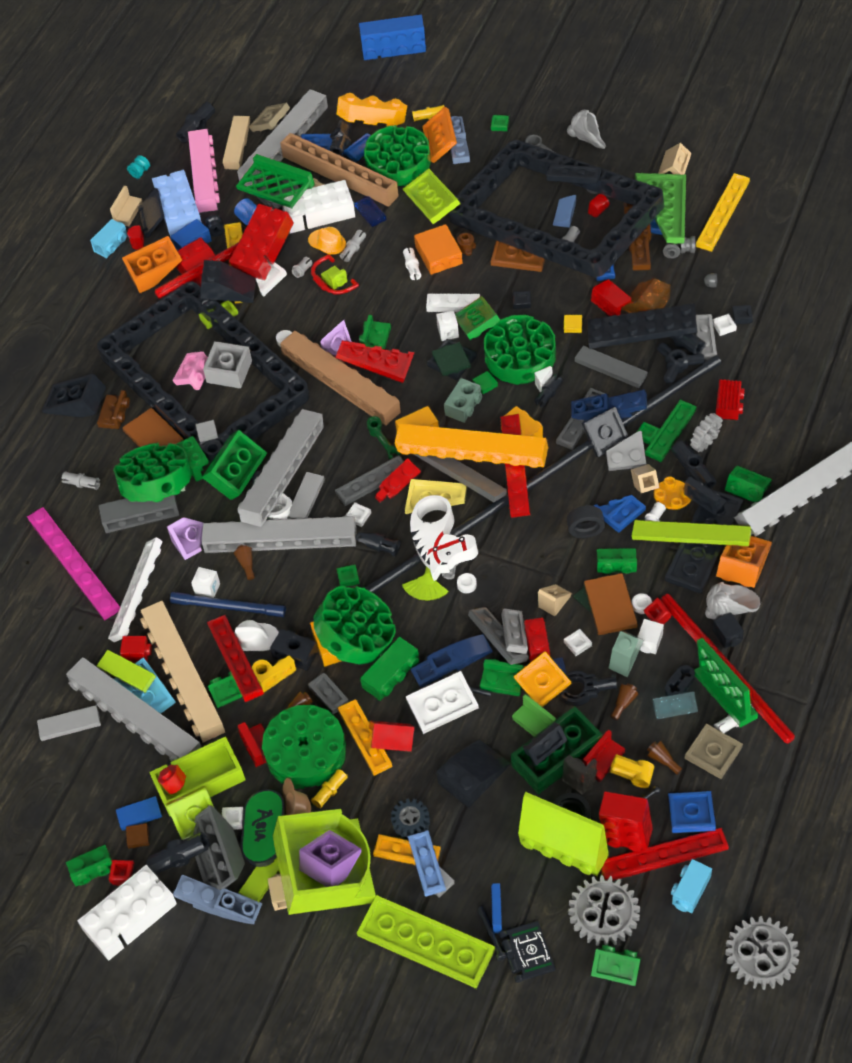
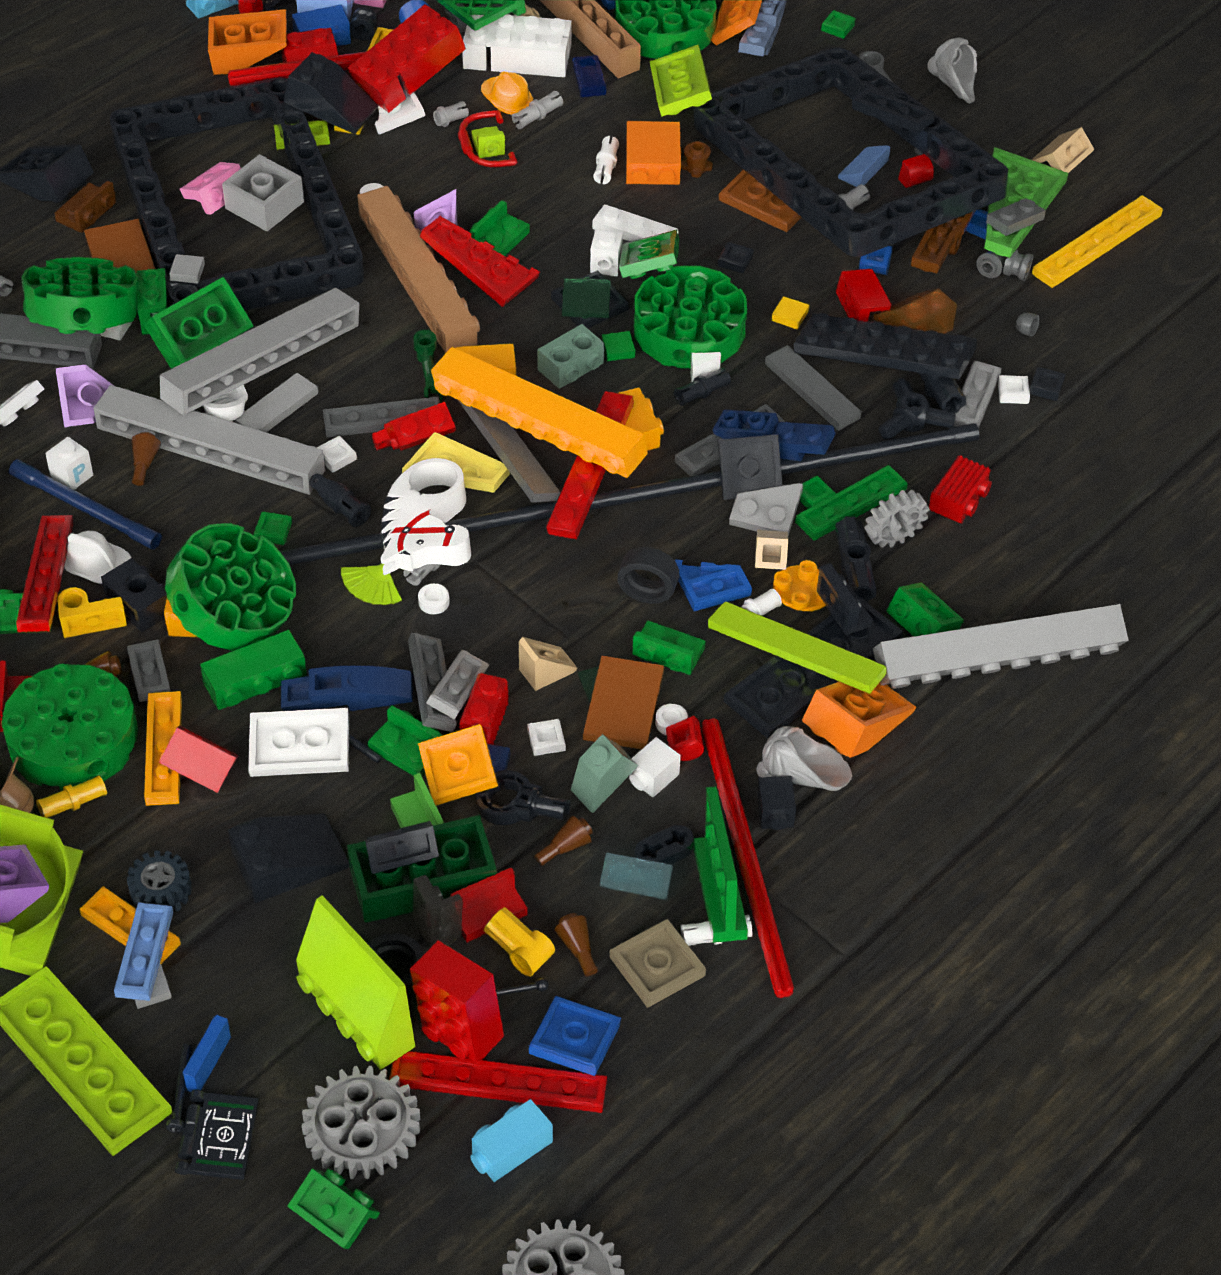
camera: 15 degrees right, 5 degrees down
none -> dark grey plate [986,198,1046,236]

